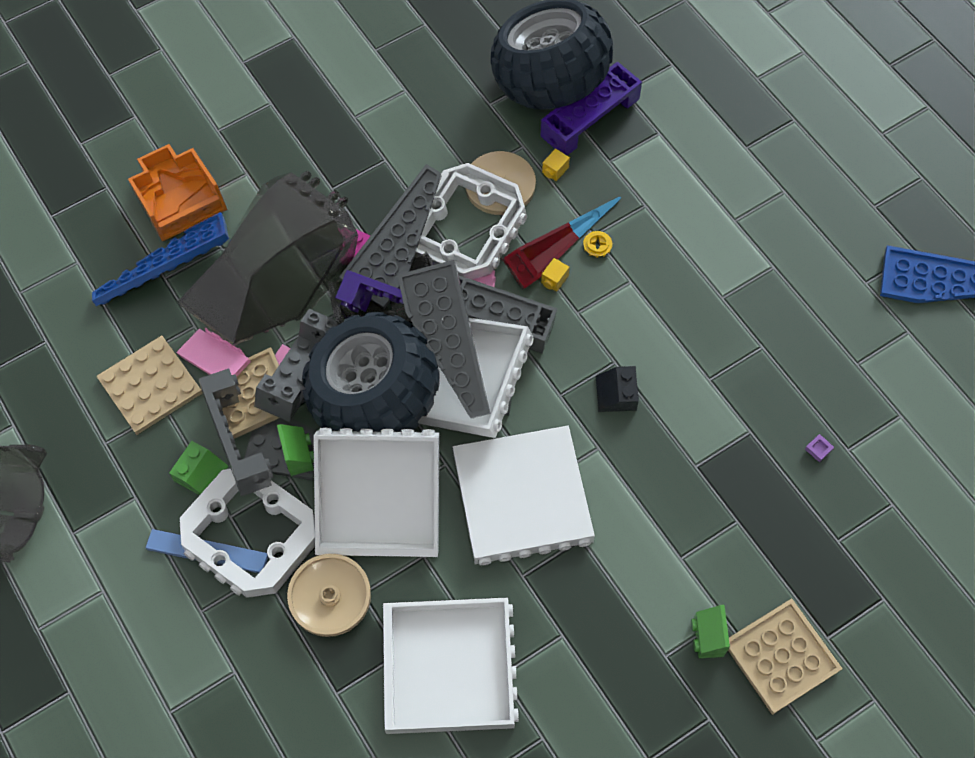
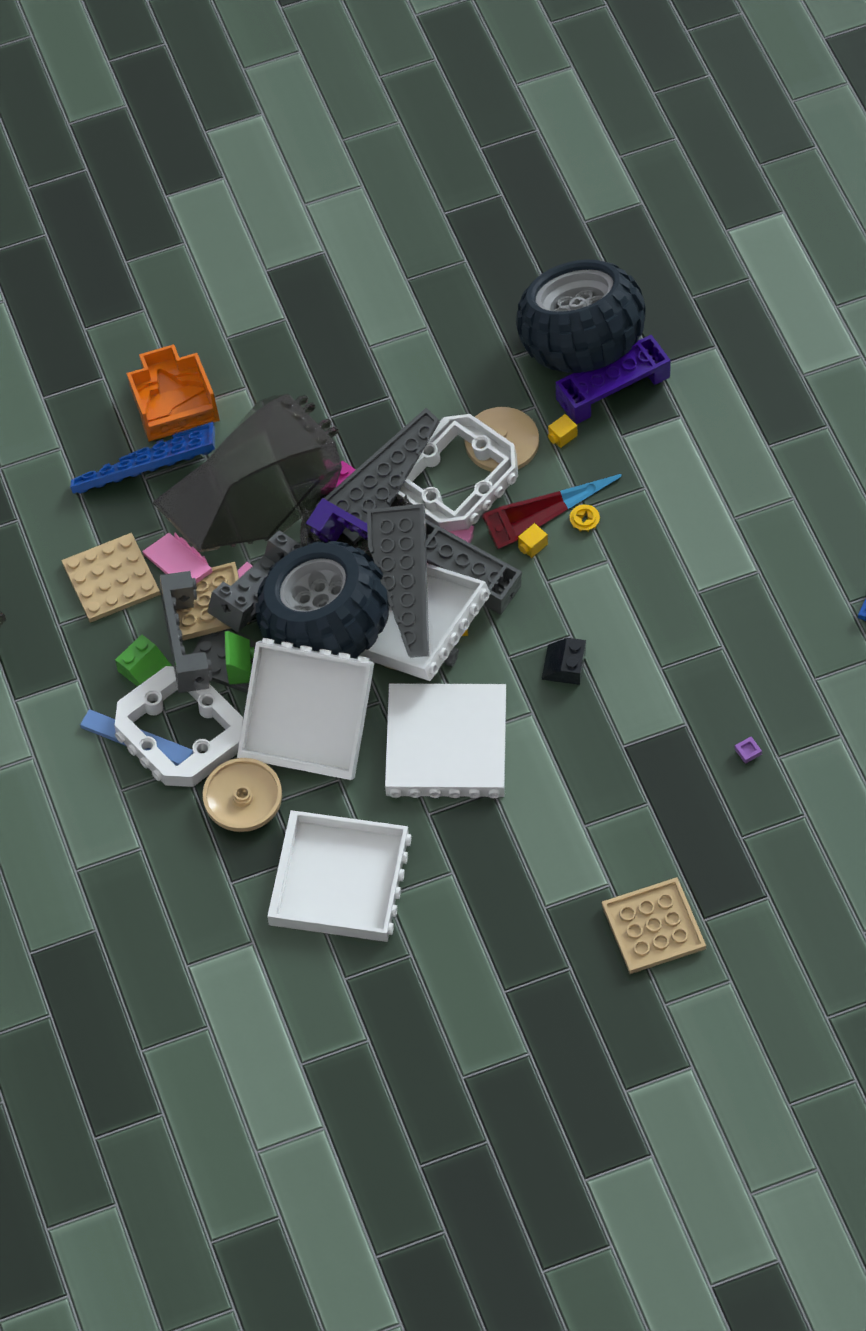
camera: 15 degrees right, 5 degrees down
bright green slope [691,605,730,658] -> none

